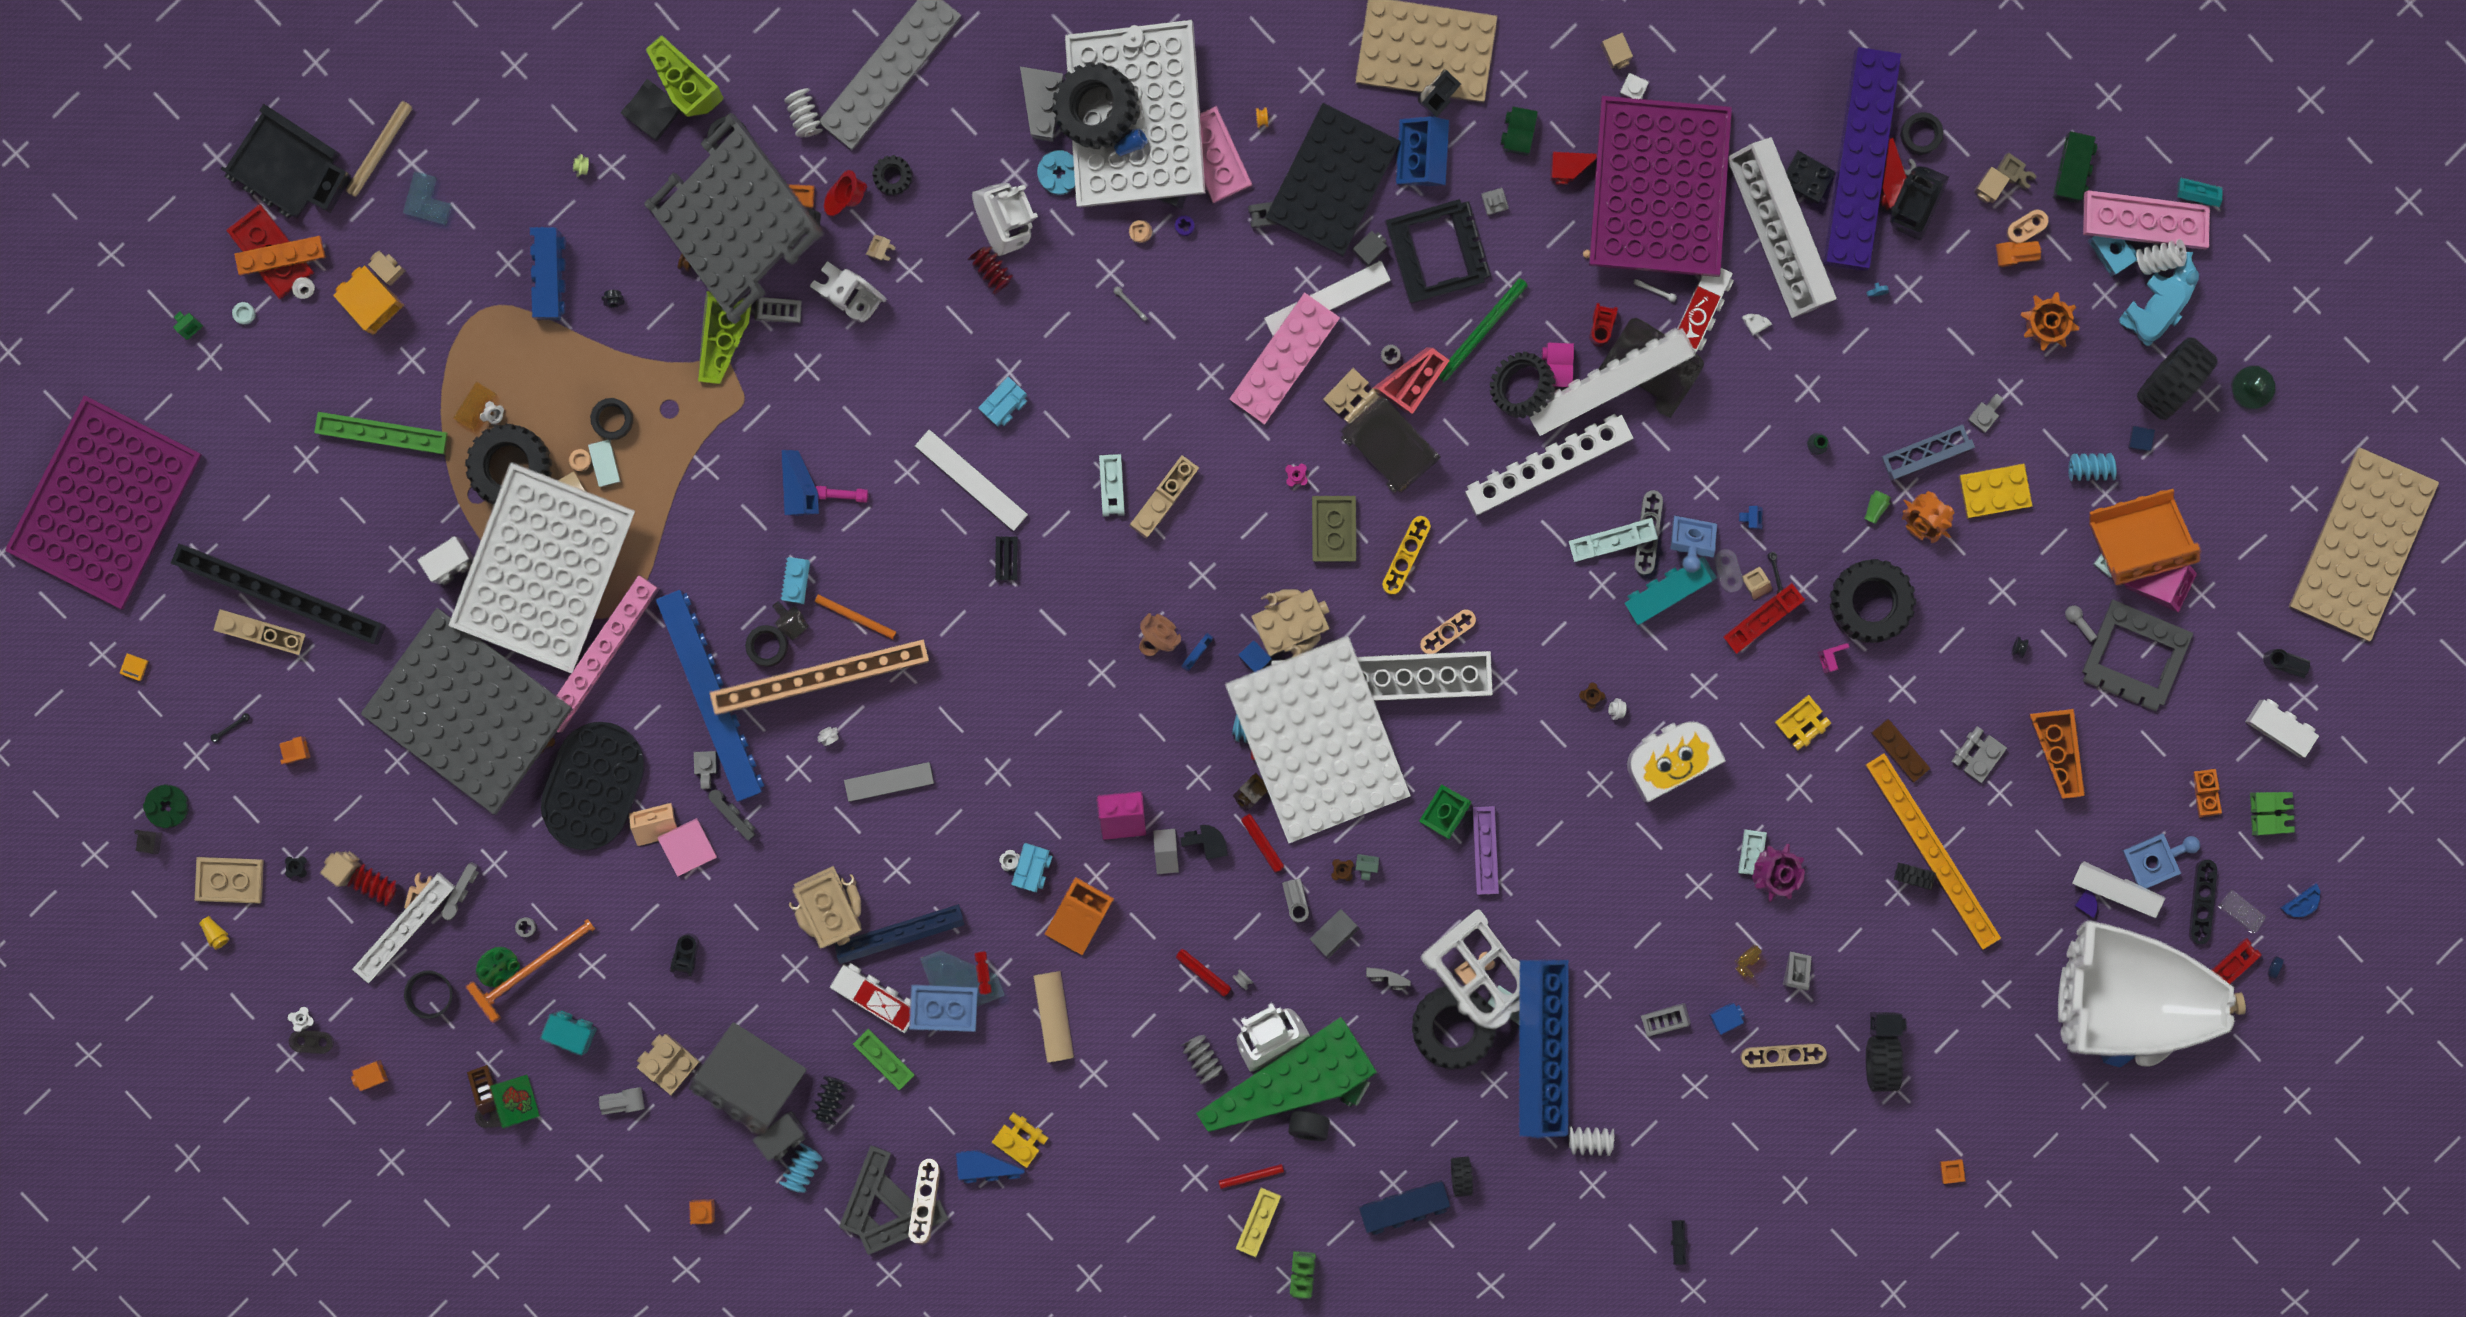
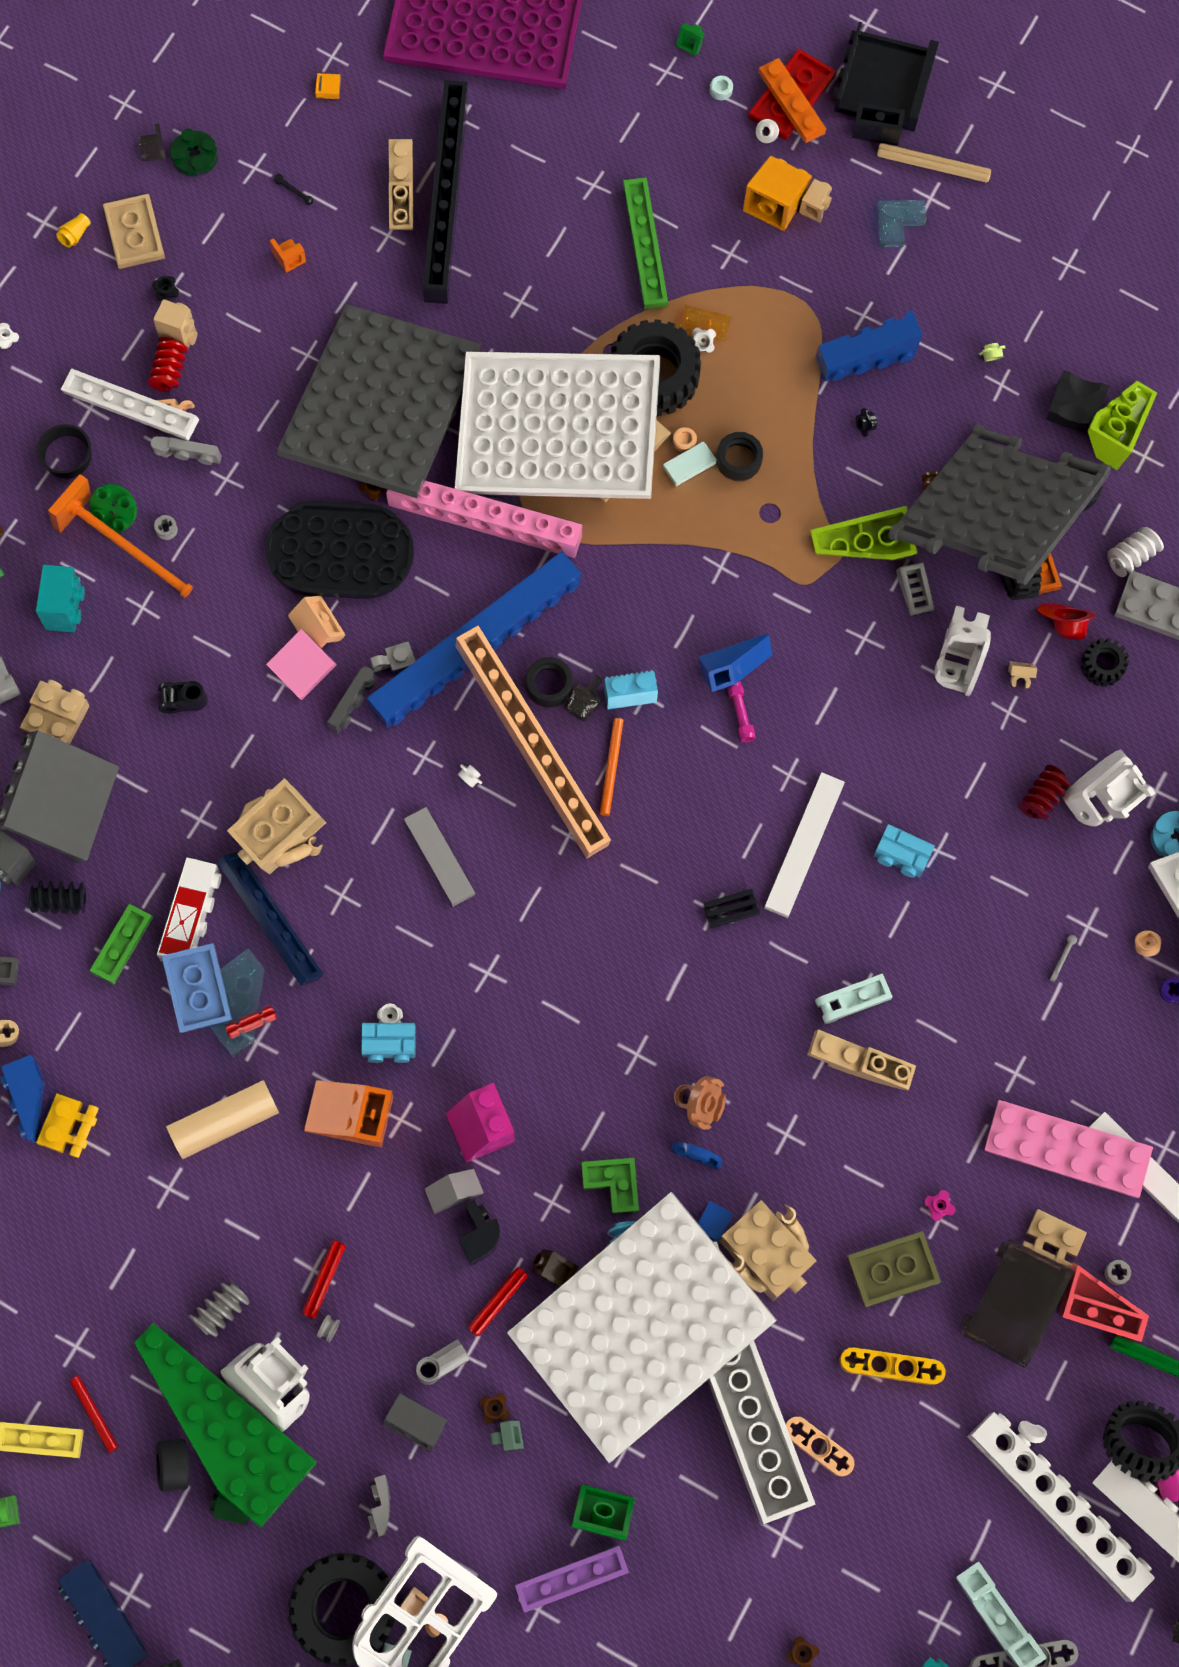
camera: 70 degrees right, 15 degrees down
white brick [418,536,474,585] -> none
none -> bright green plate [581,1158,639,1214]
none -> white piece [1018,1421,1047,1443]

